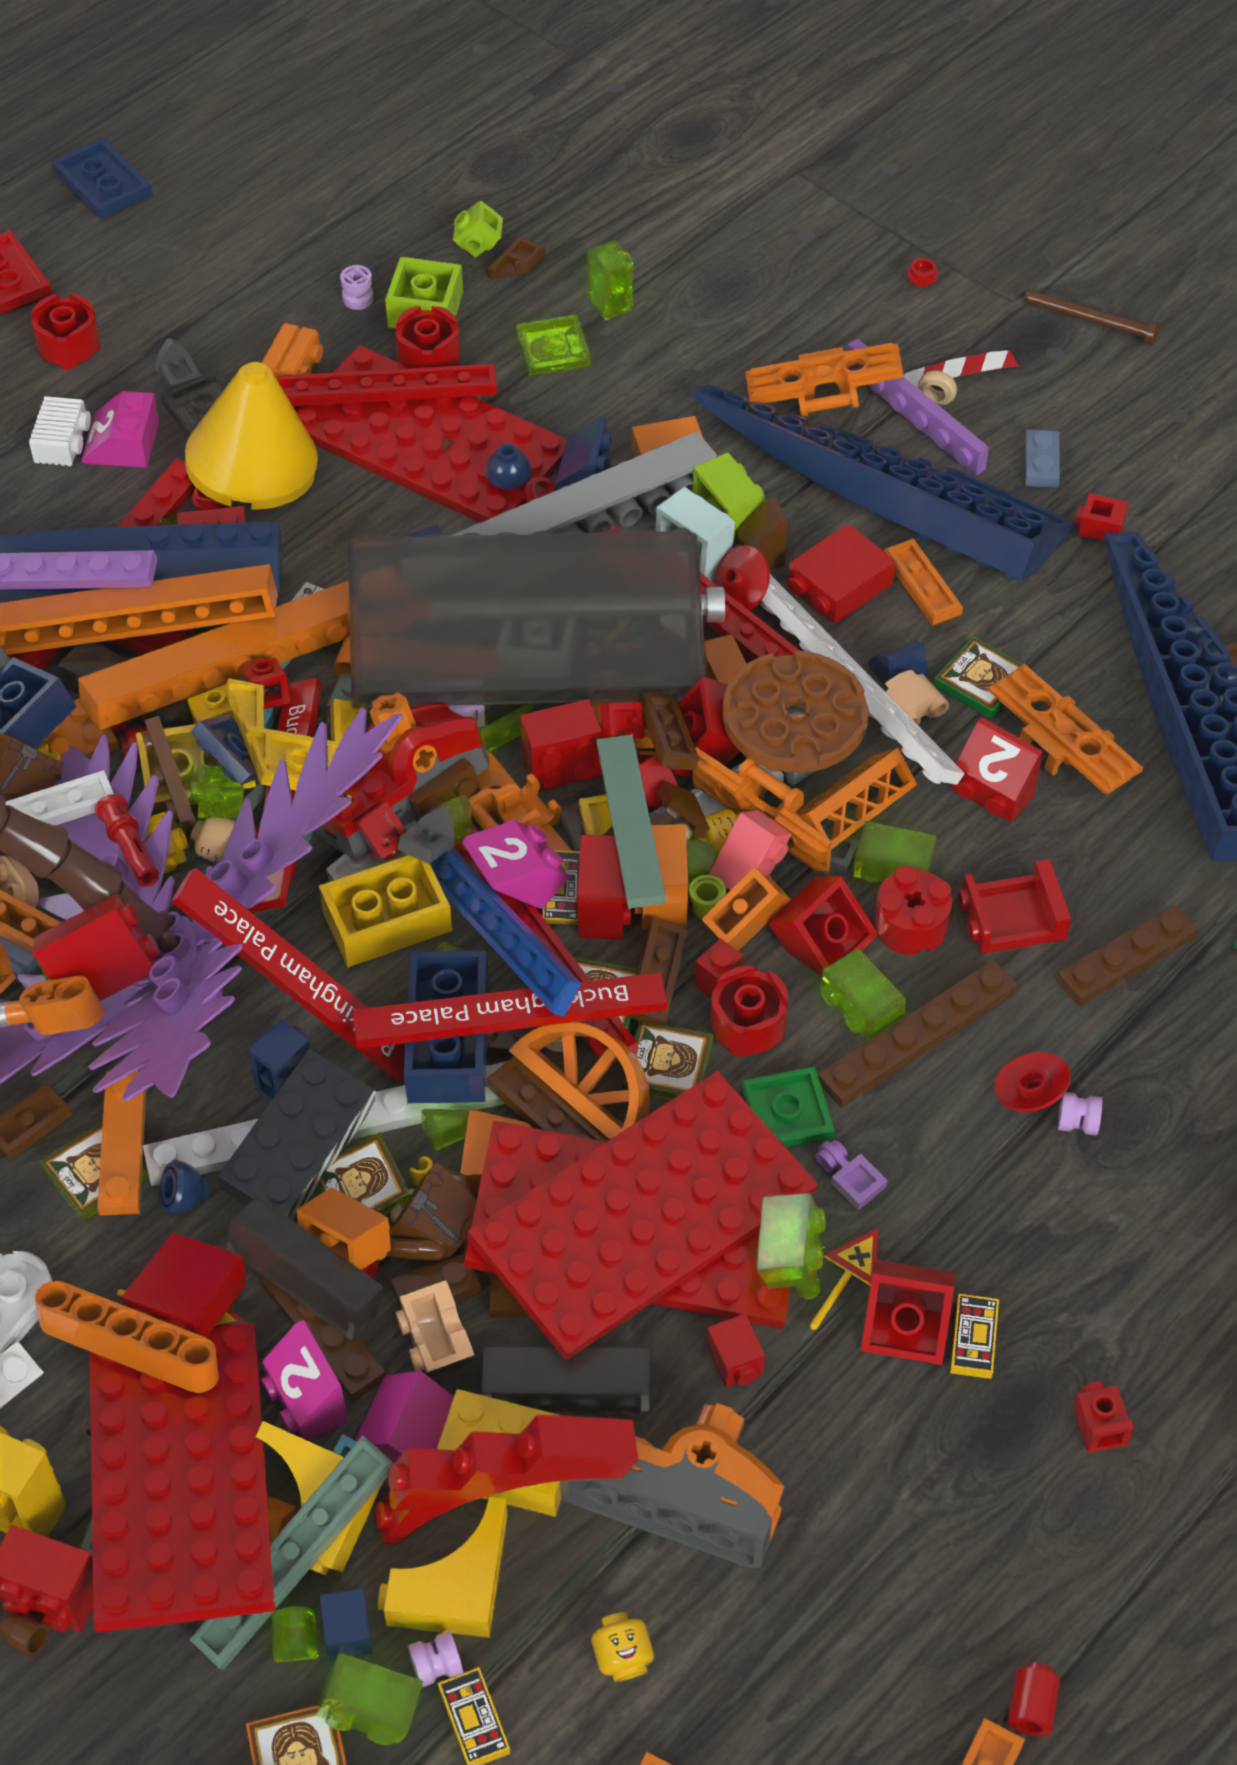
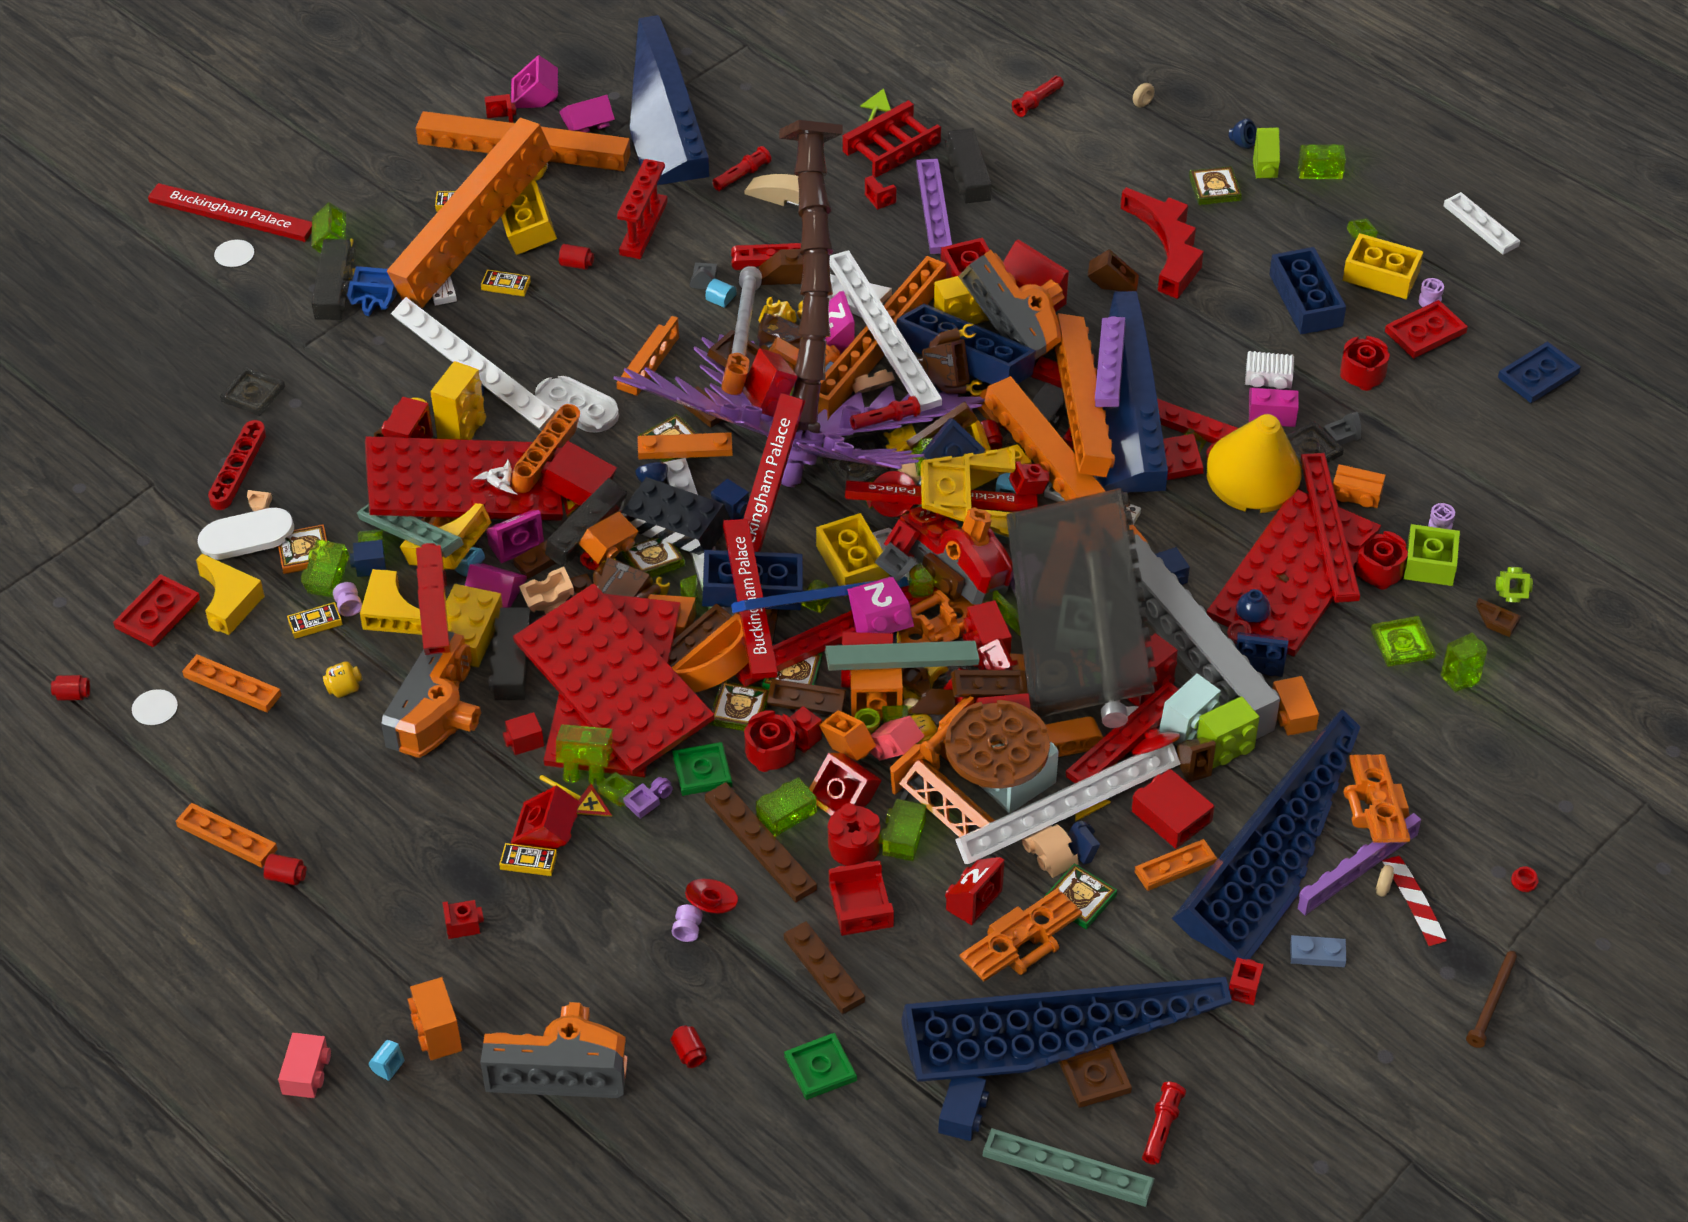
camera: 90 degrees right, 5 degrees down
none -> white piece [473,460,518,495]
none -> clear neon green brick [598,772,635,807]

